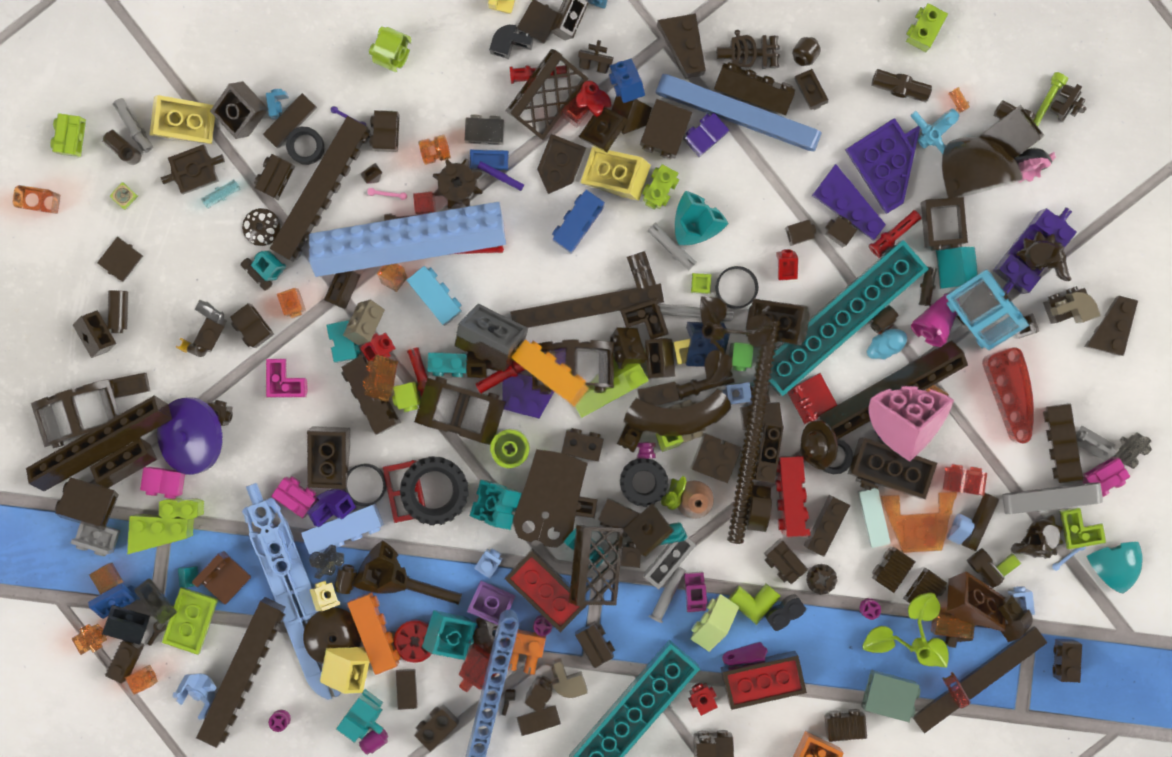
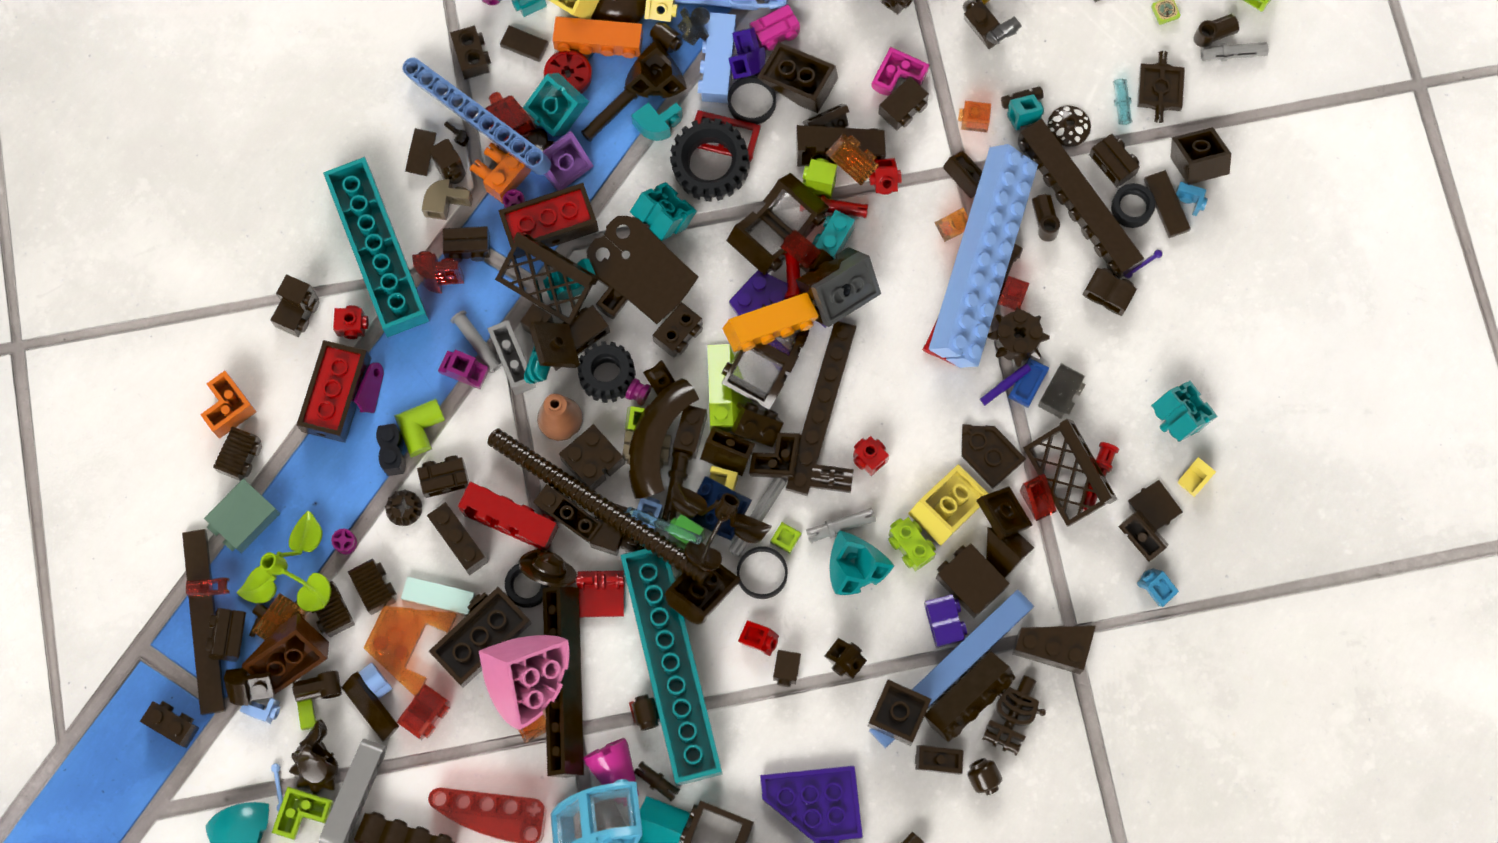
camera: 115 degrees right, 15 degrees down
light yellow slope [150,95,215,144] -> none
dark brown brick [230,303,274,348] -> none
teal brick [326,320,361,363] -> none
dark tan brick [343,299,385,345] -> none
dark brown slope [361,163,382,184] -> none
bright pink hinge [367,188,407,200] -> none
lime brick [369,26,411,72] -> none
medium azure brick [407,266,462,326] -> none
clear orange wheel [418,134,451,165] -> none
light blue bracket [474,548,503,579] -> none
black brick [489,25,533,59] -> none
lime brick [490,429,530,468] -> none
blue wedge [552,189,605,254] -> none
red plate [576,81,612,117] -> none
dark brown hips [578,40,614,74] -> none
blue brick [608,58,645,103] -> none
lime plate [661,476,686,510] -> none
yellowish green brick [690,594,739,652] -> none
dark brown brick [747,485,772,532] -> none
dark purple wing [812,164,886,240] -> none
dark brown brick [824,217,857,247] -> none
medium azure arm [866,329,908,360] -> none
red pin [868,210,922,258] -> none
none -> dark brown brick [205,608,246,662]
none -> clear red brick [412,251,464,293]
none -> clear light blue bar [626,507,702,545]
none -> teal brick [631,102,683,141]
none -> clear red brick [780,229,821,269]
none -> dark brown hinge [802,104,850,128]
none -> dark brown brick [824,638,867,679]
none -> red brick [853,436,889,476]
none -> dark brown brick [867,679,932,746]
none -> dark brown brick [878,77,929,131]
none -> dark brown piece [1032,194,1060,242]
none -> teal brick [1151,381,1218,442]

